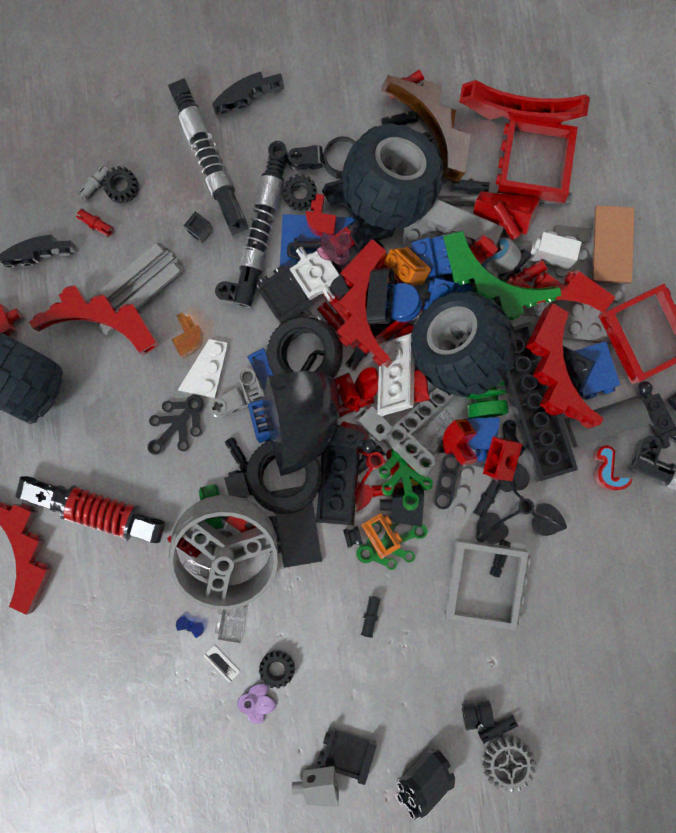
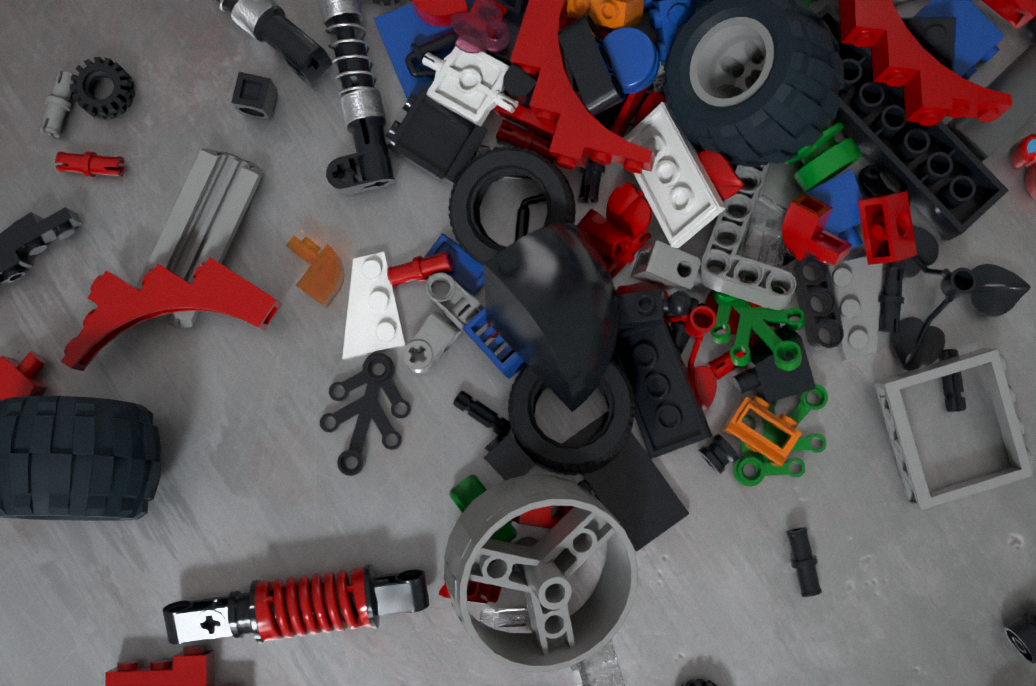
camera: 30 degrees left, 0 degrees up
none -> red pin [387,250,454,287]

